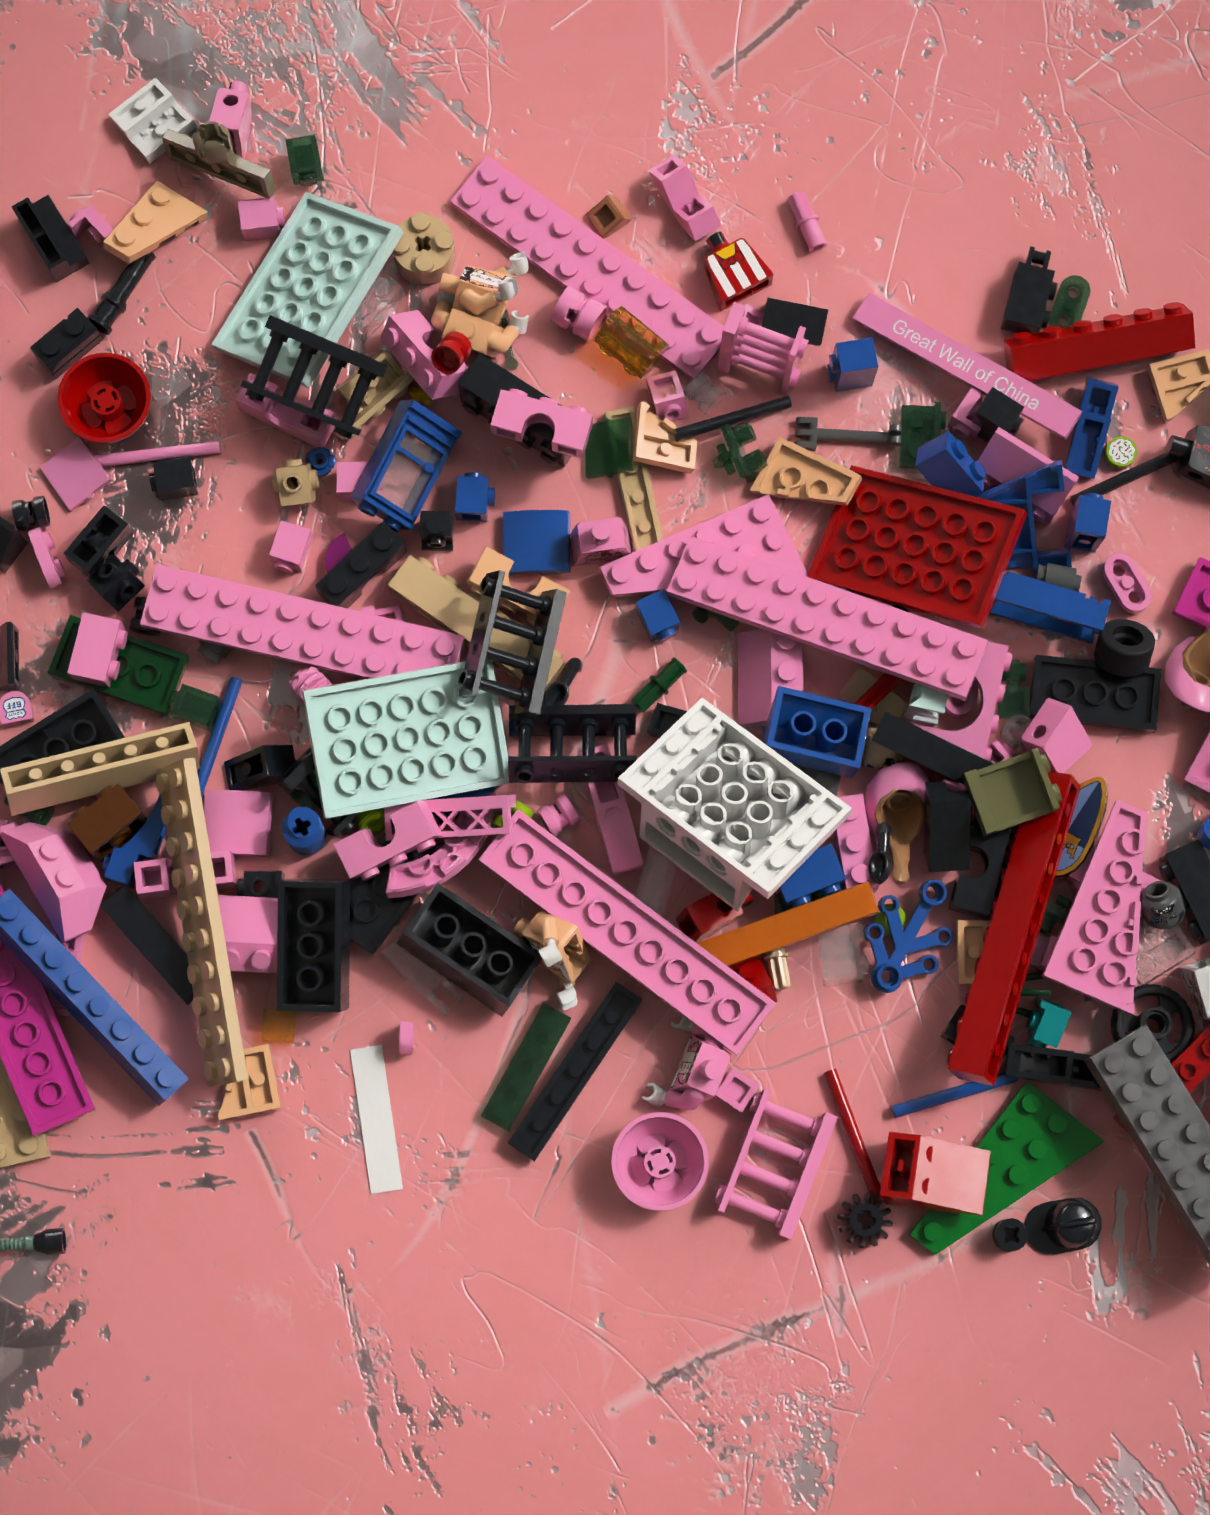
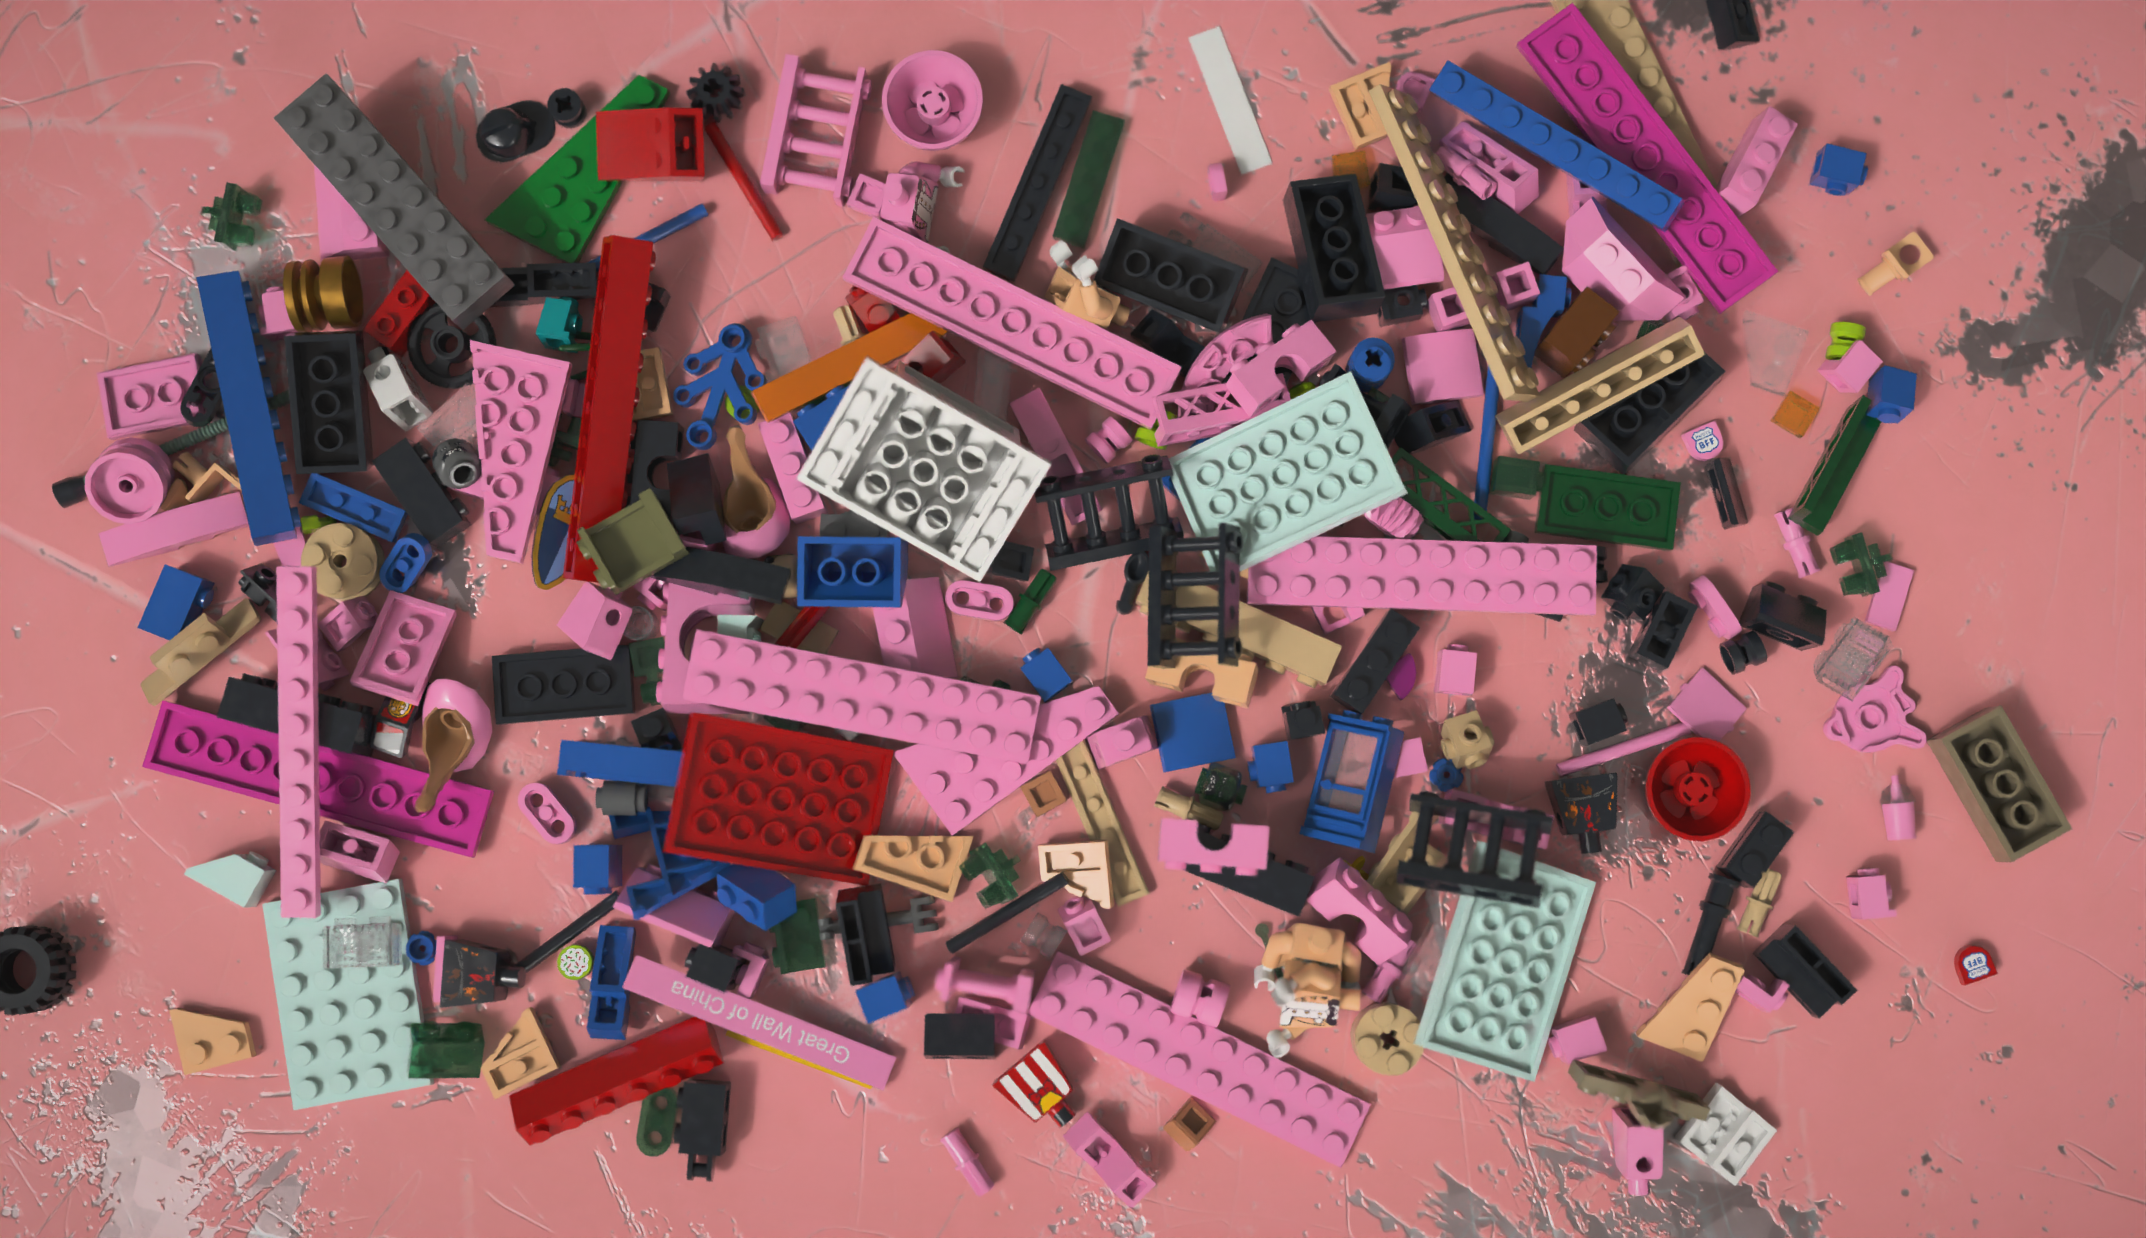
camera: 175 degrees right, 5 degrees up
bright pink brick [67,612,128,688] -> none
clear green brick [285,134,324,186] -> none
red wheel [431,332,472,374] -> none
clear green piece [585,417,633,479] -> none
clear yellow brick [593,305,669,379] -> none
black piece [868,822,892,885] -> none
black tyre [1094,619,1155,677] -> none
none -> black brick [631,708,683,751]
none -> black piece [835,883,896,986]
none -> bright pink plate [945,580,1014,621]
none -> nougat plate [1020,771,1067,817]
none -> black slope [1130,309,1205,378]
none -> tan axle [1154,786,1224,830]
none -> clear green head [1194,762,1247,813]
none -> bright pink pin [1362,939,1417,1004]
none -> black brick [1368,163,1418,211]
none -> dark green fence [1391,447,1511,542]
none -> bright pink tile [1396,71,1435,113]
none -> bright pink pin [1435,145,1497,200]
none -> bright pink slope [1440,121,1539,214]
none -> black torso [1545,772,1618,854]
none -> tan axle [1737,868,1782,938]

